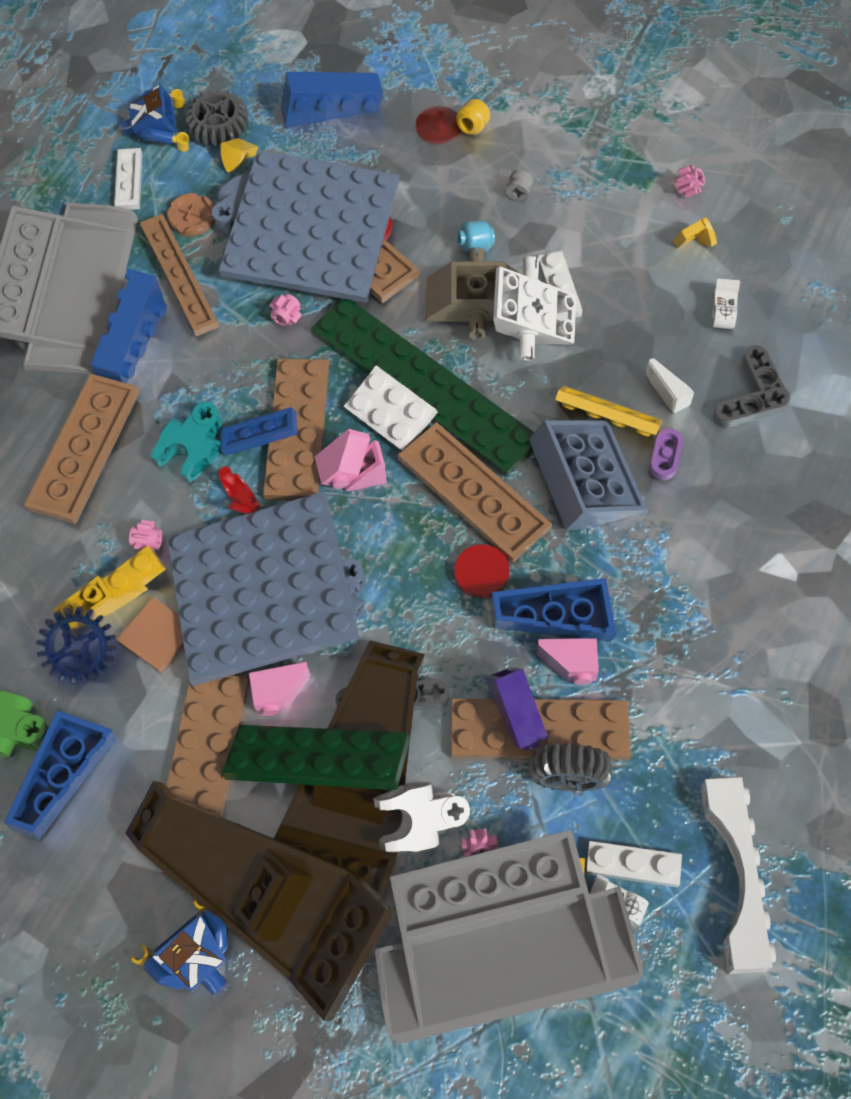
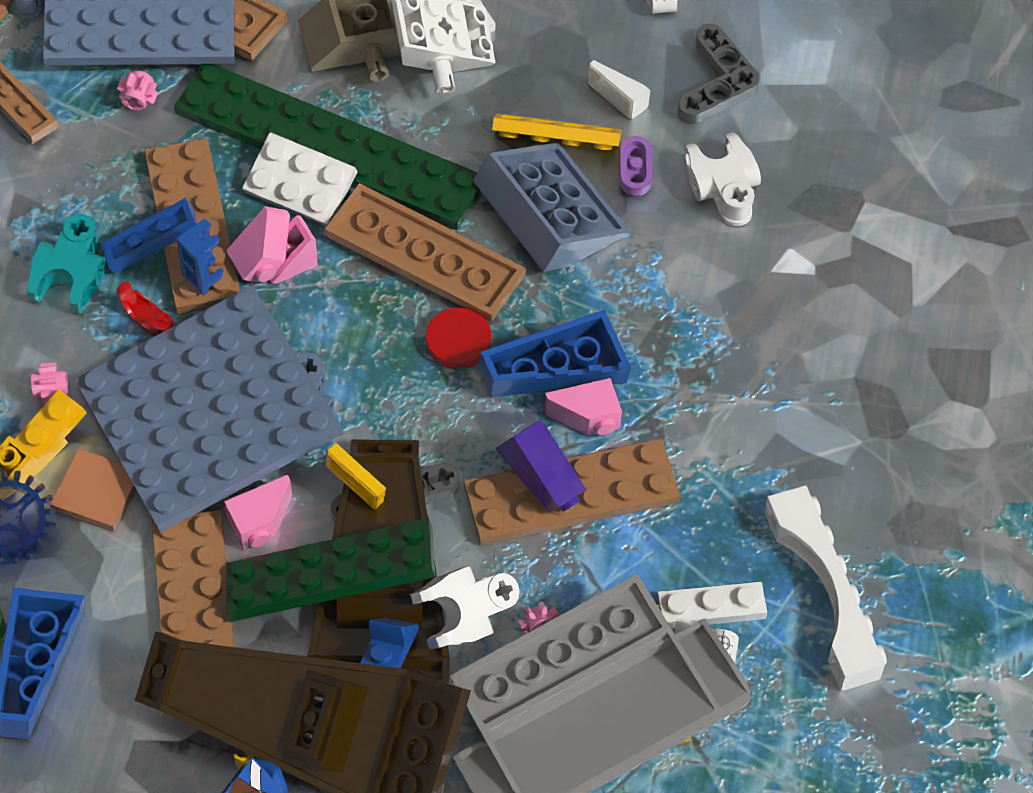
camera: 20 degrees left, 5 degrees down
dark grey gear [530,743,612,792] -> none
none -> blue hinge [176,218,223,296]
none -> yellow tile [326,443,386,510]
none -> blue slope [360,617,419,668]
none -> white piece [684,132,761,227]

